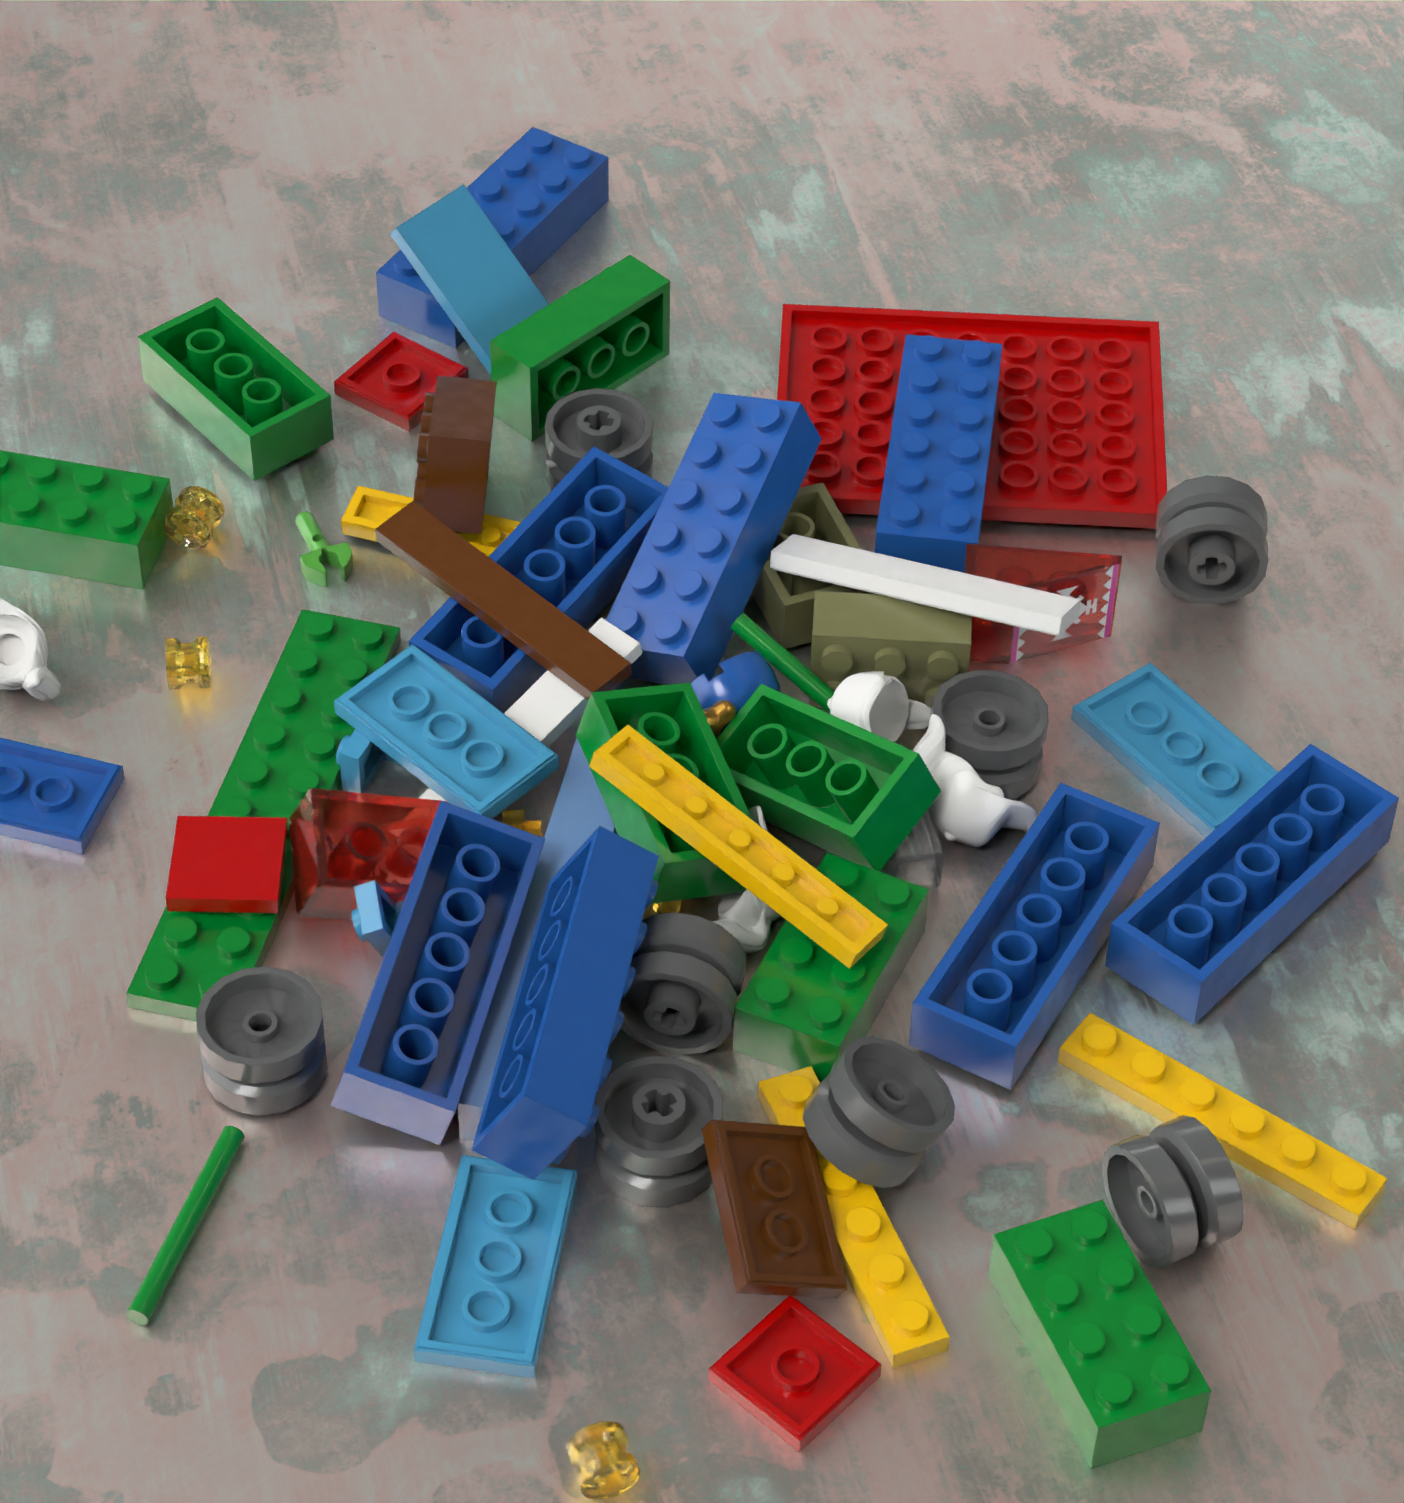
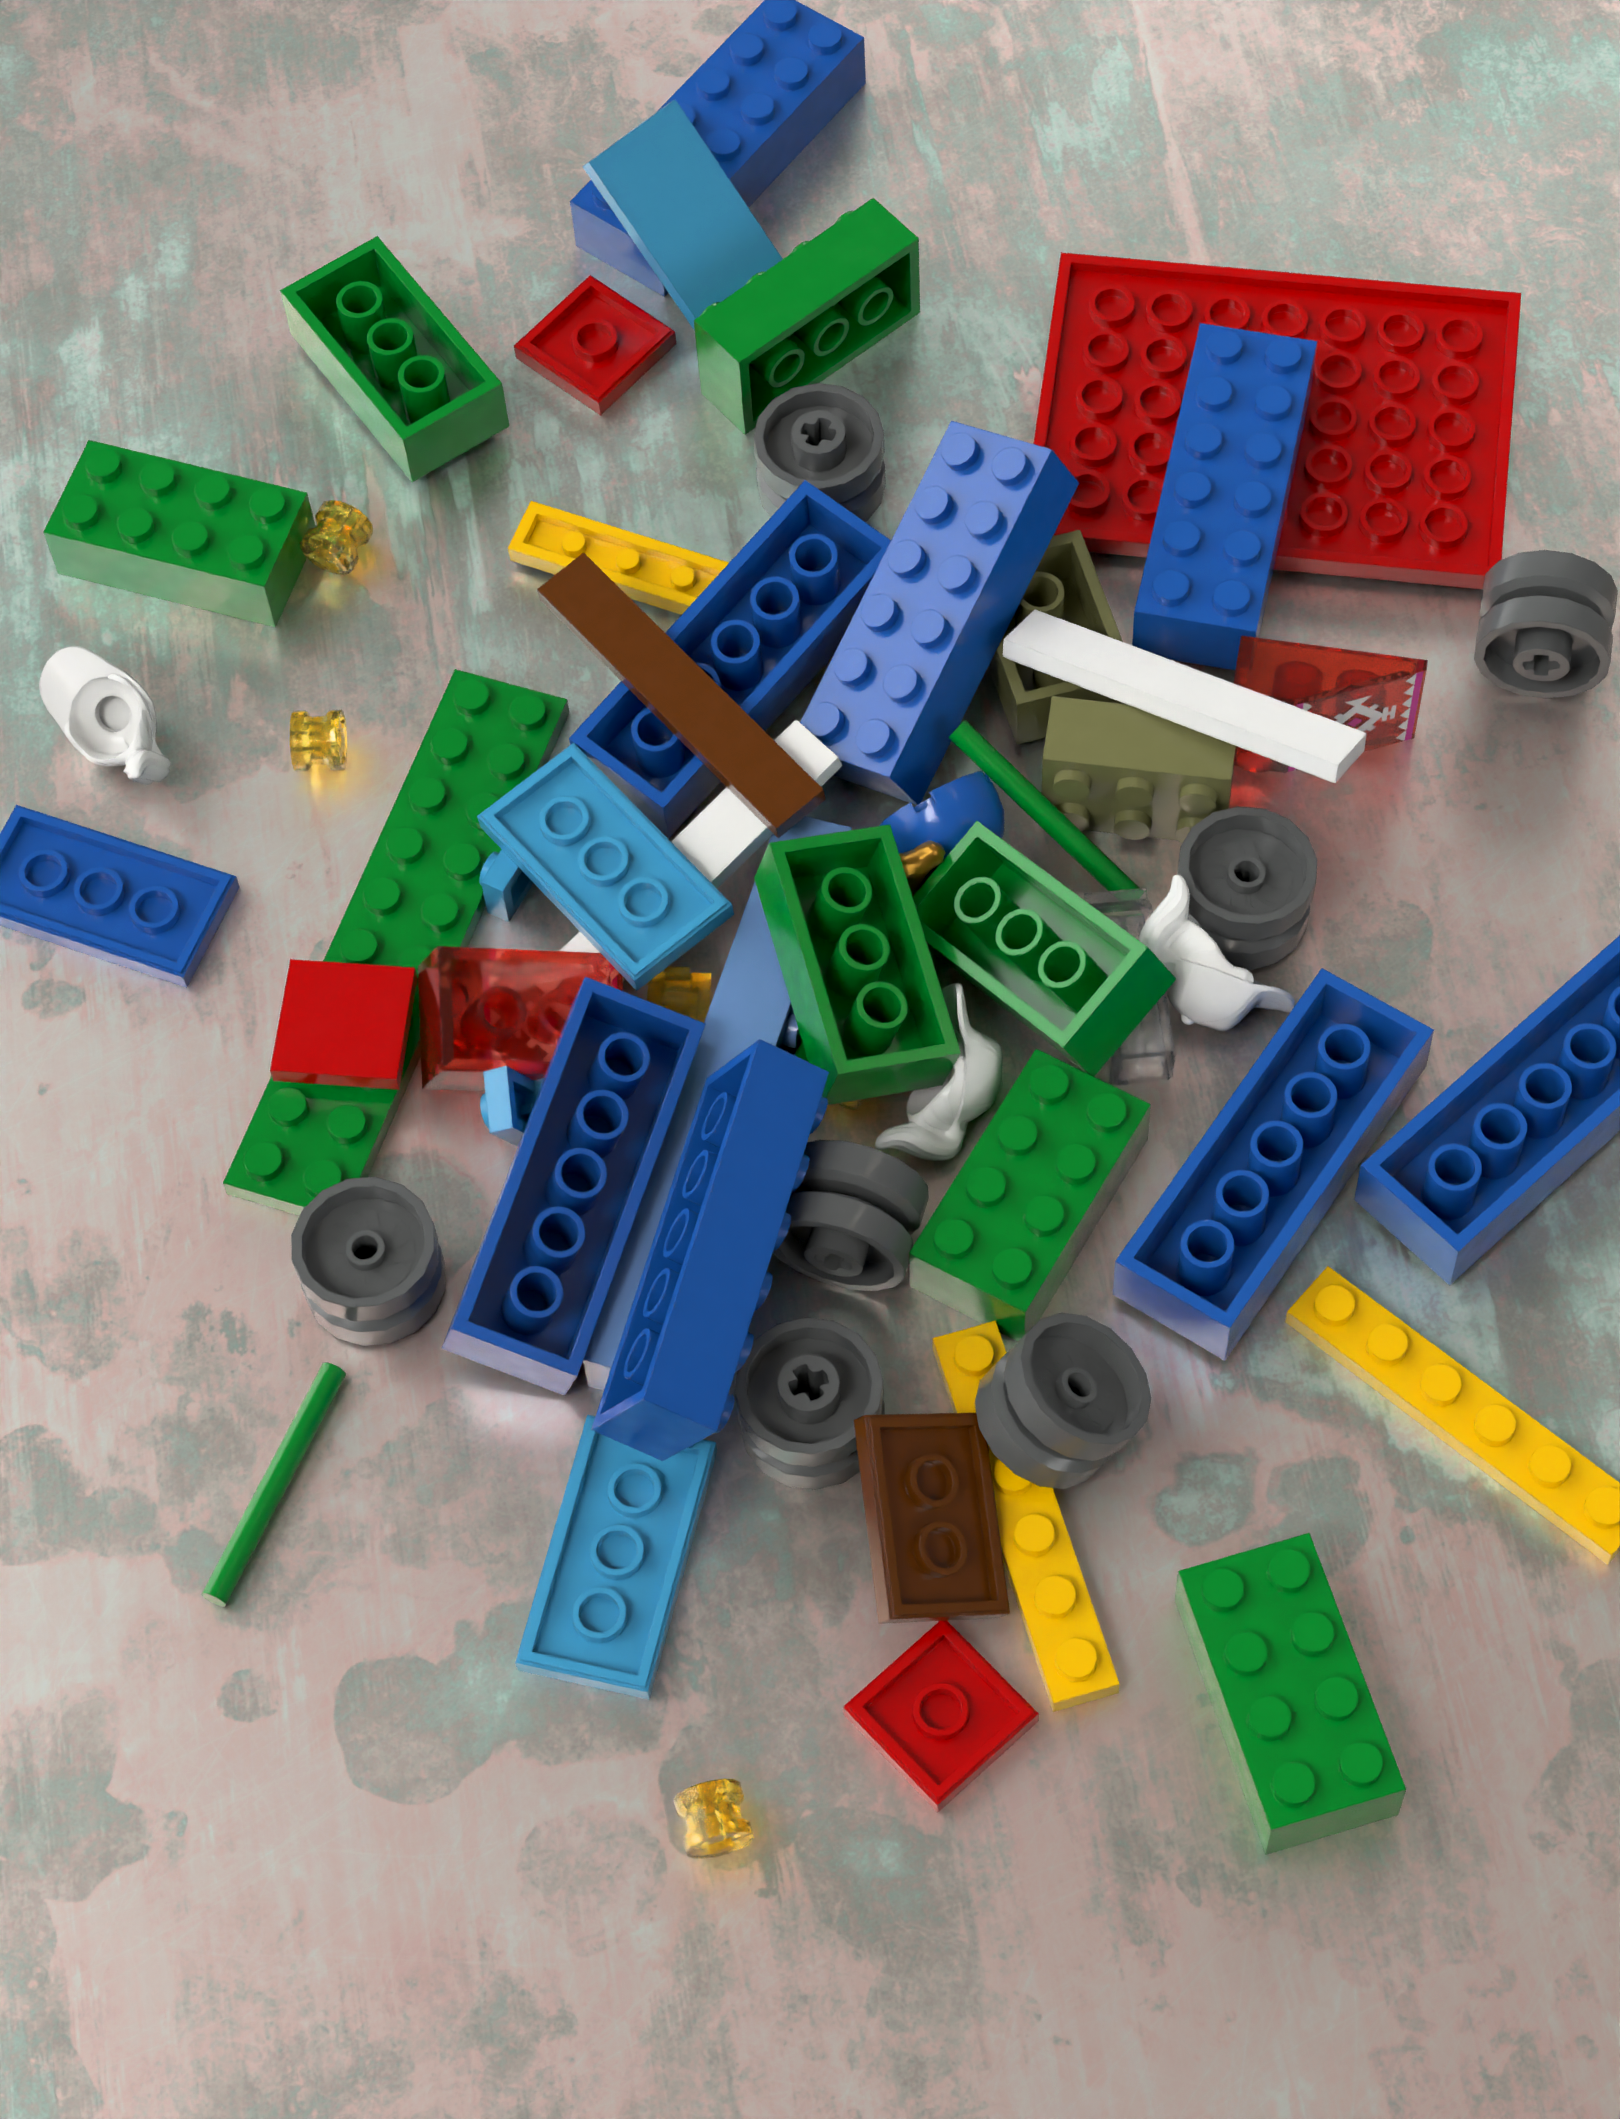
camera: 10 degrees right, 15 degrees up
bright green bar [295,511,353,587] -> none
reddish brown brick [413,376,497,534] -> none
yellow plate [589,725,888,969] -> none
white hair [827,671,931,743] -> none
dark azure tile [1071,662,1278,838] -> none
dark grey wheel [1102,1115,1244,1268] -> none

